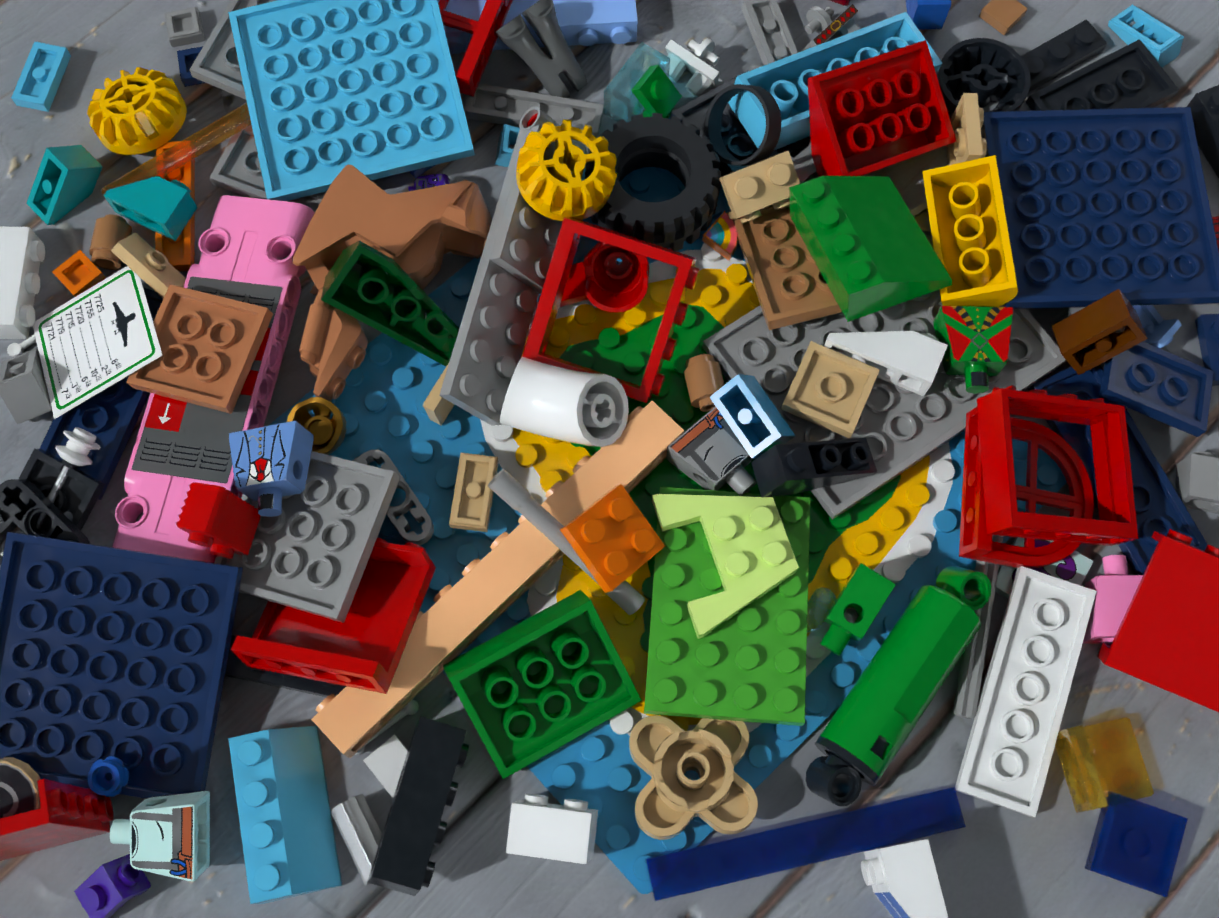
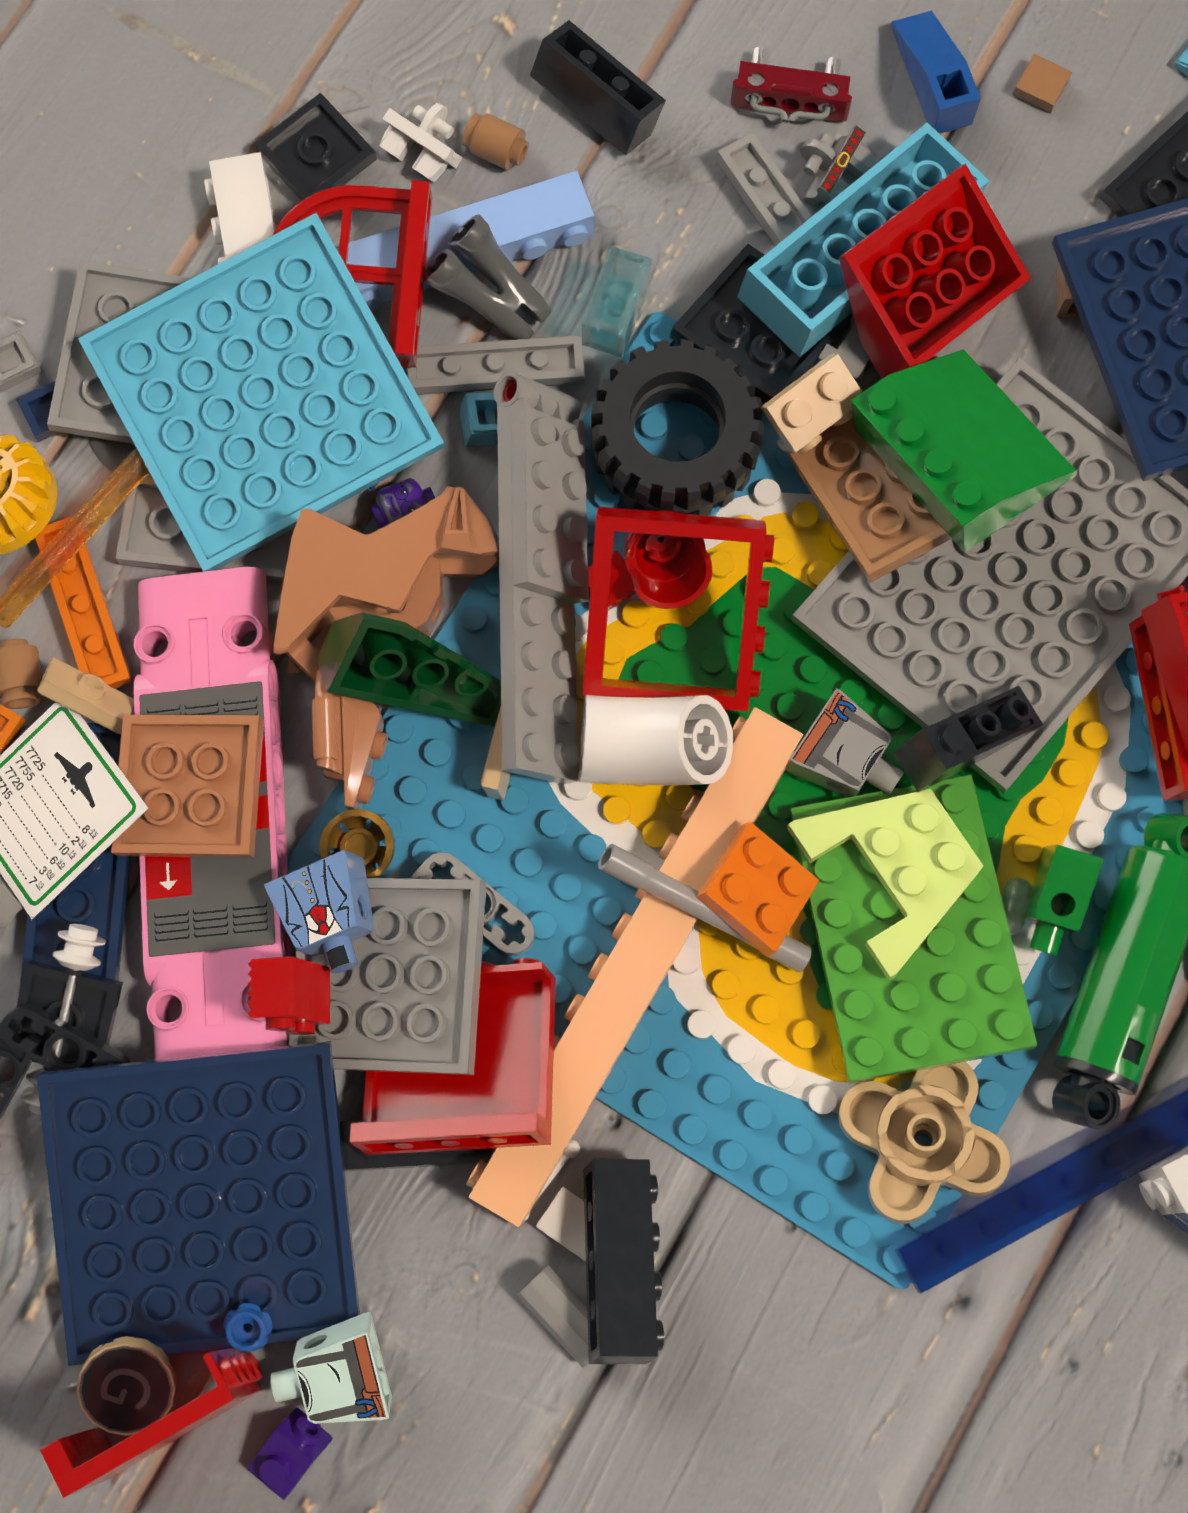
camera: 15 degrees left, 5 degrees up
teal slope [104,176,198,241] -> none
medium azure slope [228,726,342,904] -> none
green slope [443,590,642,779] -> none
tan plate [449,453,499,532] -> none
white brick [506,794,598,864] -> none
yellow gear [516,119,617,221] -> none
green bracket [631,65,682,119] -> none
white hips [661,38,723,98] -> none
medium nougat brick [684,354,724,412] -> none
tile [702,211,738,261] -> none
black tyre [705,84,781,166] -> none
dark azure brick [710,374,796,459] -> none
tan plate [781,341,880,438] -> none
white slope [824,331,948,397] -> none
yellow brick [922,155,1018,307] -> none
torso [933,306,1013,394] -> none
black gear [936,38,1031,115] -> none
tan plate [946,93,987,165] -> none
black plate [1021,19,1107,93] -> none

